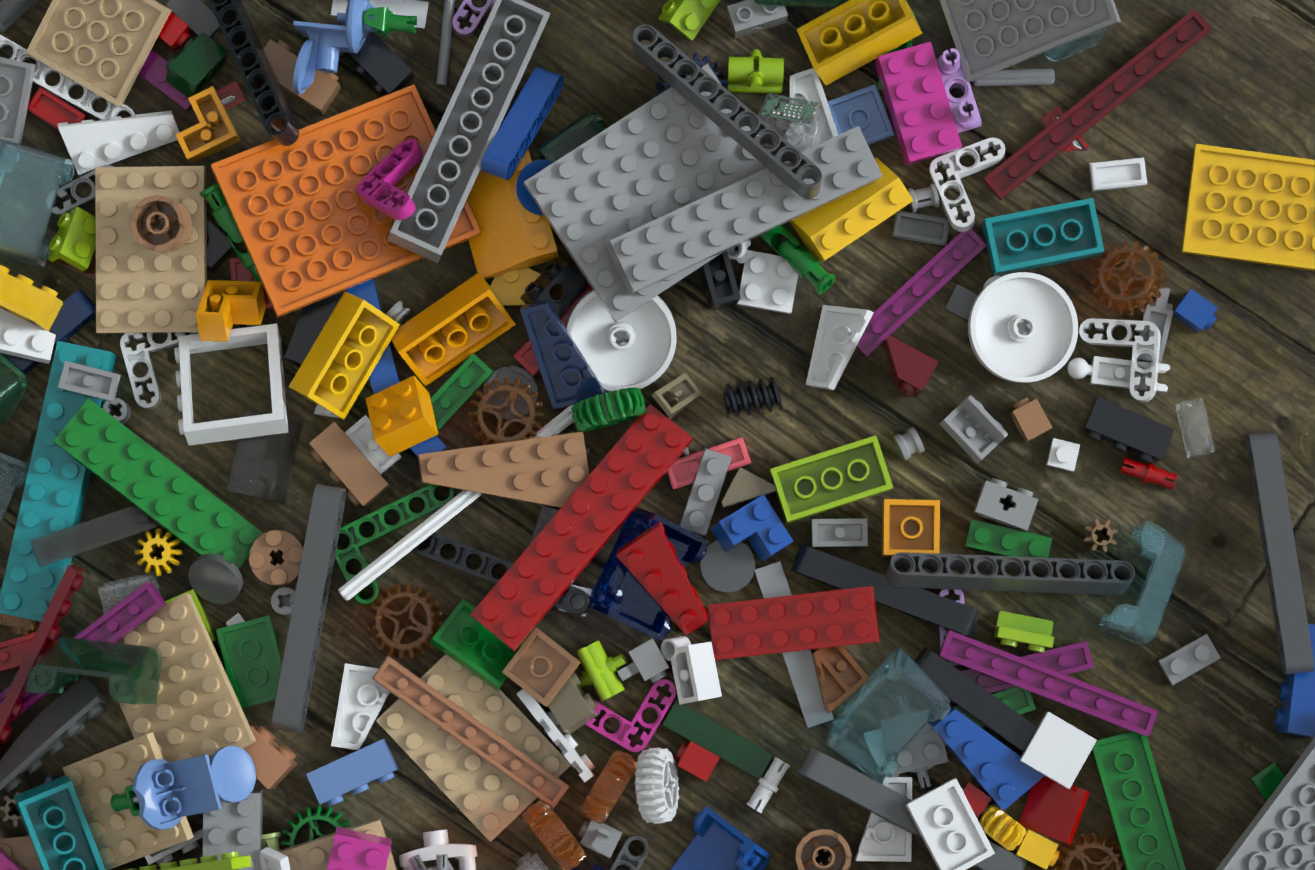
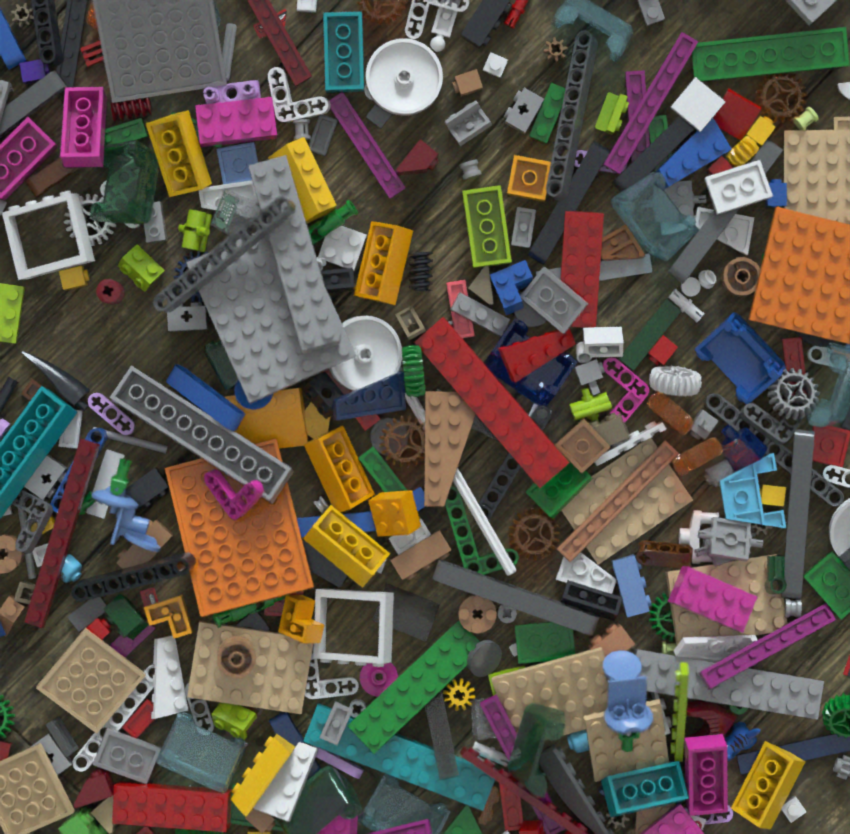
camera: 85 degrees left, 5 degrees up
white wing [806,305,874,390] -> none
none -> light grey brick [167,302,208,332]
none -> lavender beam [314,746,364,779]
none -> light orange slope [353,221,413,305]
none -> dark pink dish [360,662,398,697]
none -> white pin [472,741,509,767]
none -> light grey plate [520,267,588,334]
none -> black brick [560,580,623,621]
none -> medium azure head [567,730,589,753]
none -> reddish brown piece [636,540,693,569]
none -> white tile [681,277,701,297]
none -> white plate [698,270,716,289]

